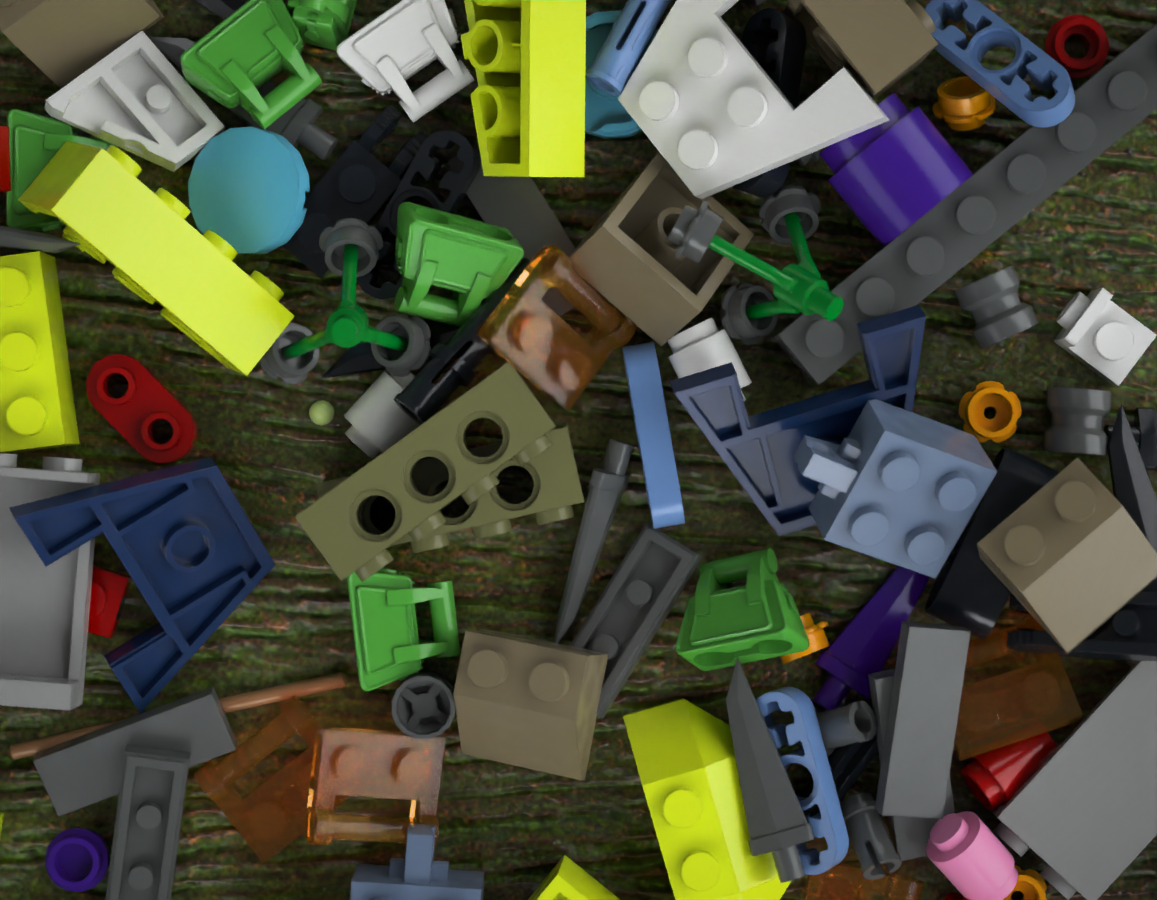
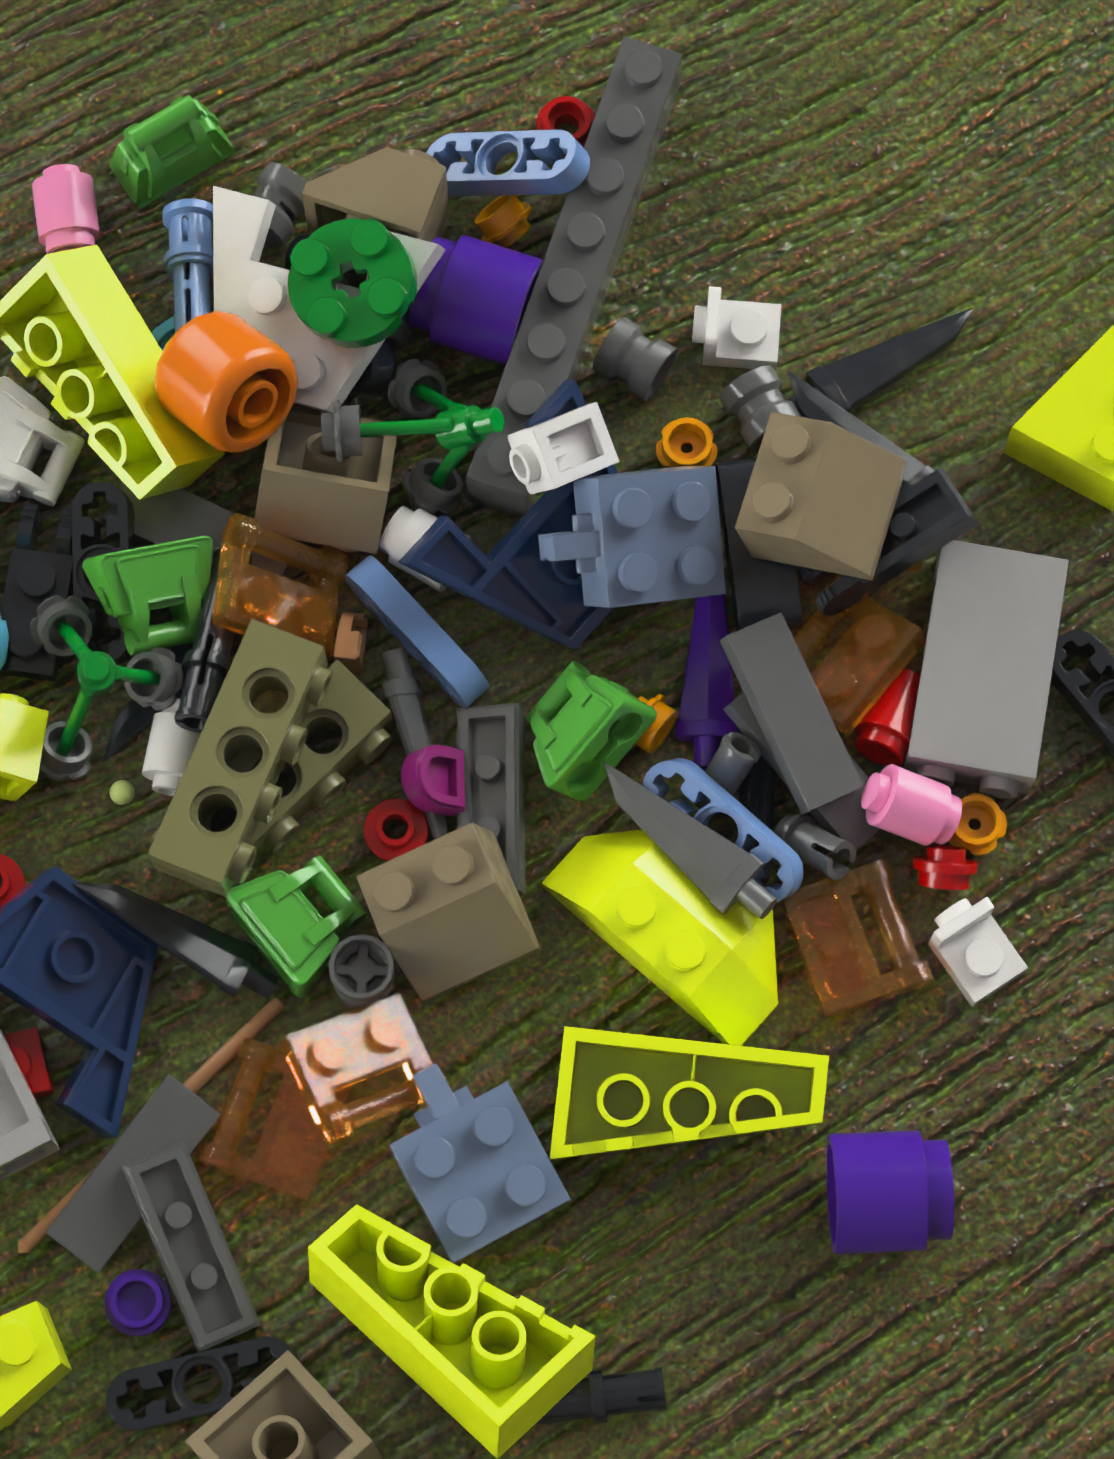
camera: 30 degrees left, 15 degrees down
none -> black bar [72,883,280,999]
none -> orange head [155,311,298,453]
none -> green plate [288,218,417,348]
none -> medium nougat tile [334,612,369,676]
none -> red plate [364,799,428,862]
none -> magenta tile [401,744,465,816]
none -> white bracket [508,402,620,494]

